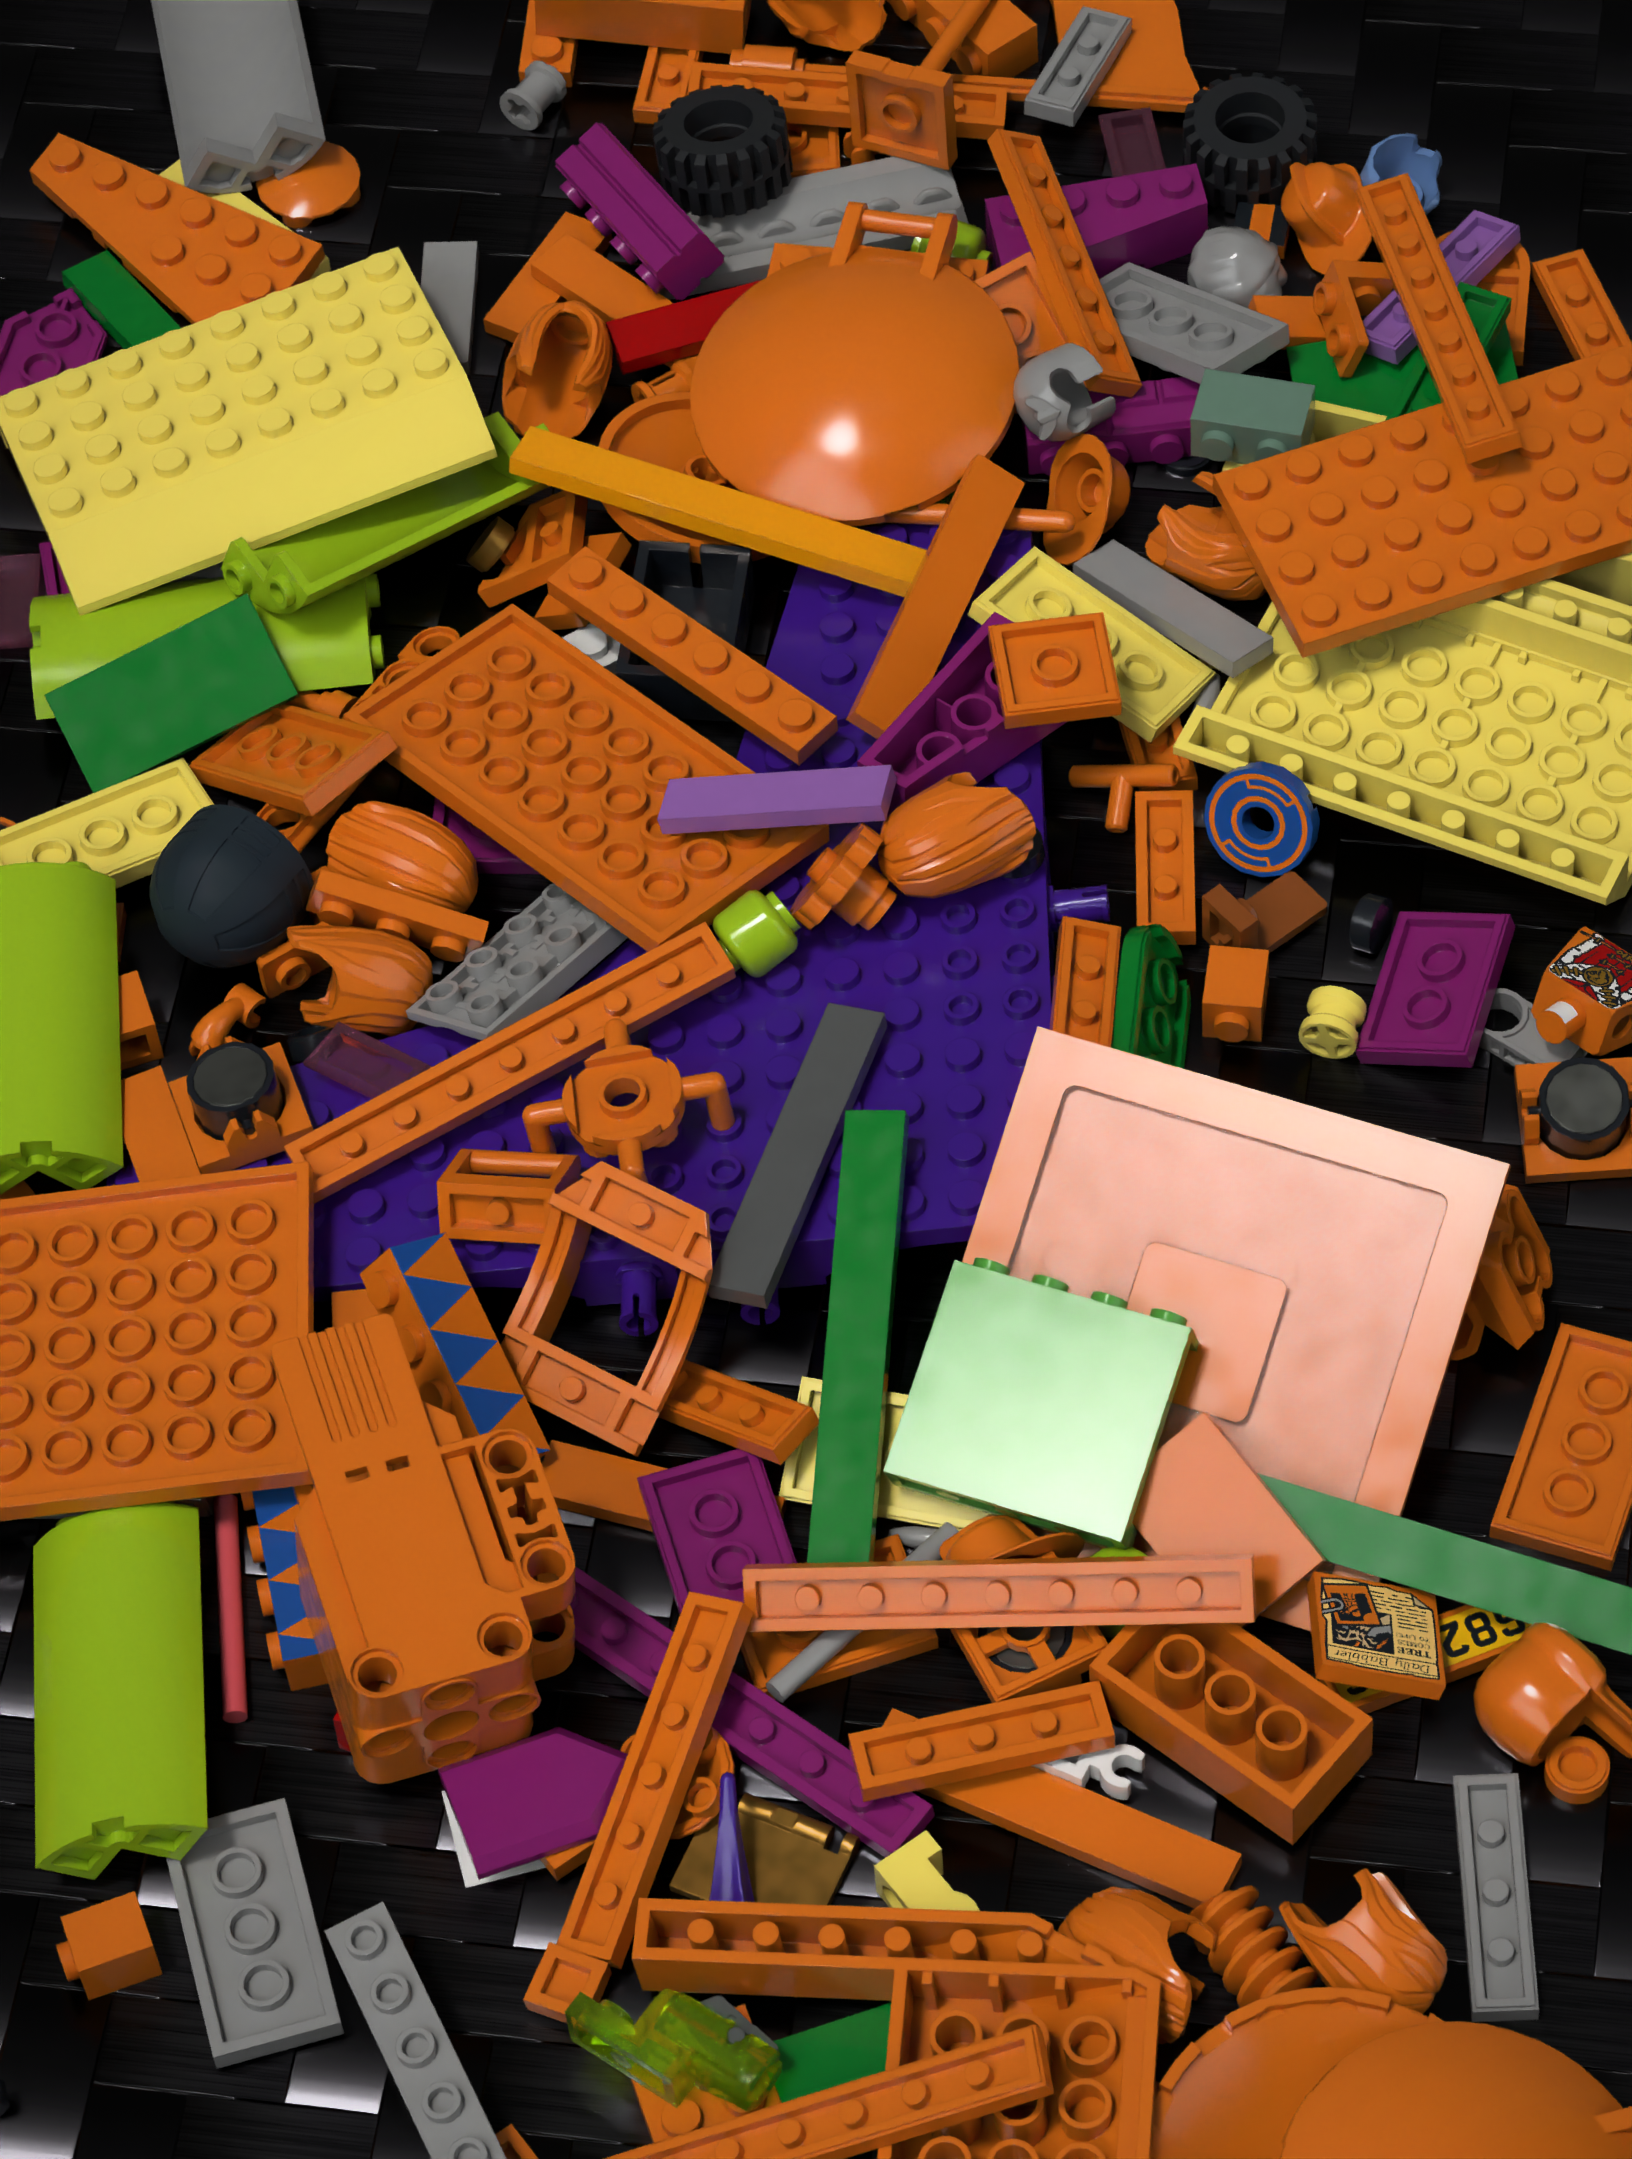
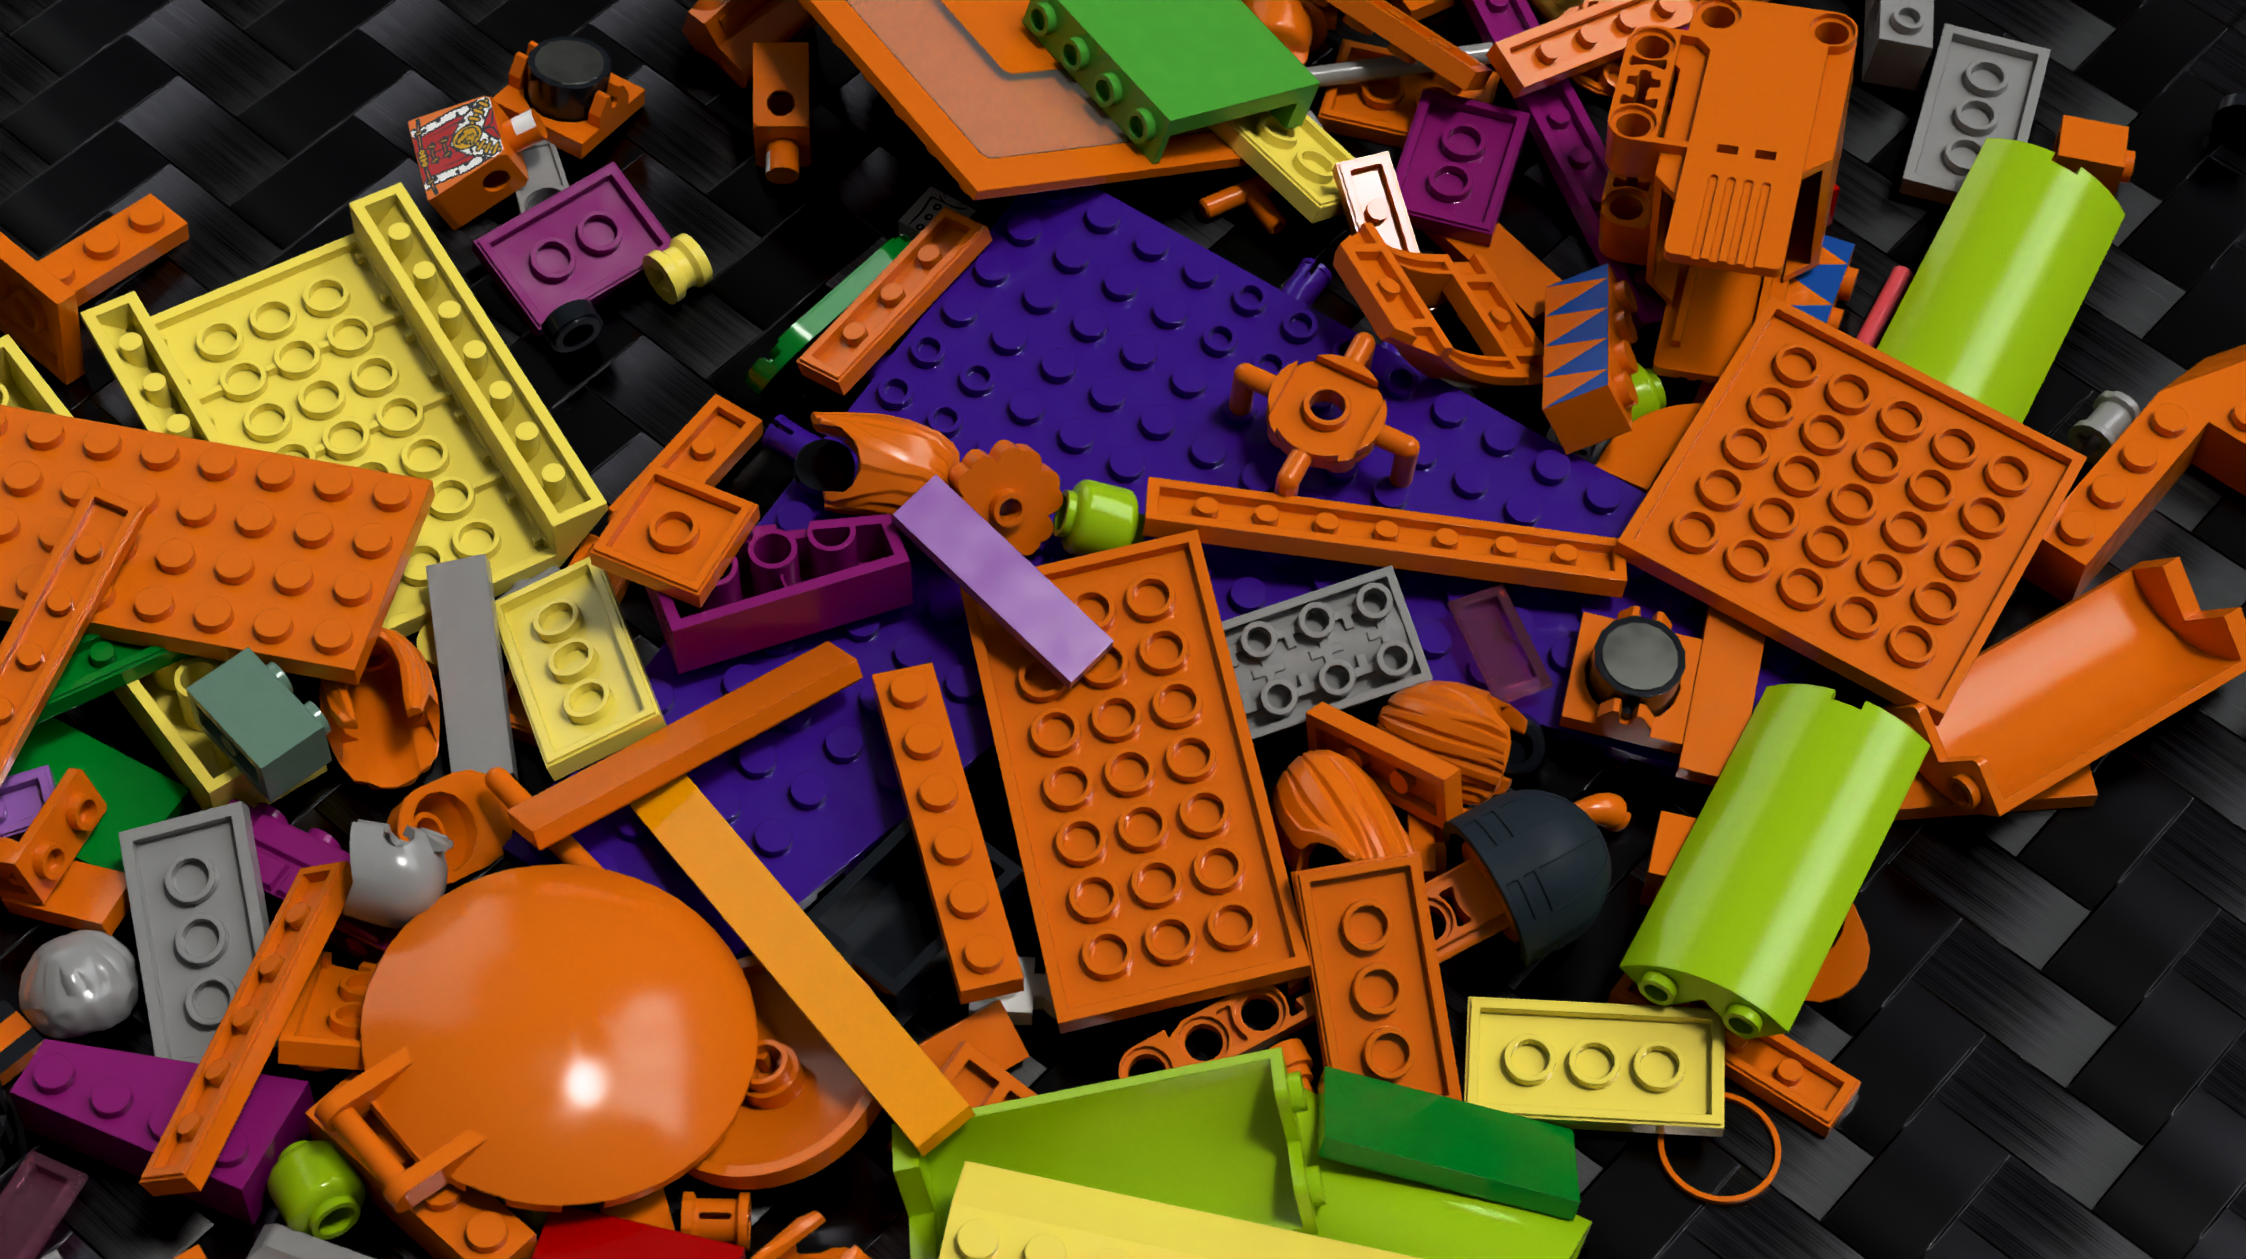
camera: 155 degrees left, 0 degrees up
orange tile [437,1148,581,1244] -> none
dark grey tile [708,1003,887,1309] -> none
green tile [807,1110,909,1563] -> none
dark orange bracket [1202,871,1327,953] -> none
orange brick [1202,945,1269,1042] -> none
blue tile [1204,761,1320,877] -> none

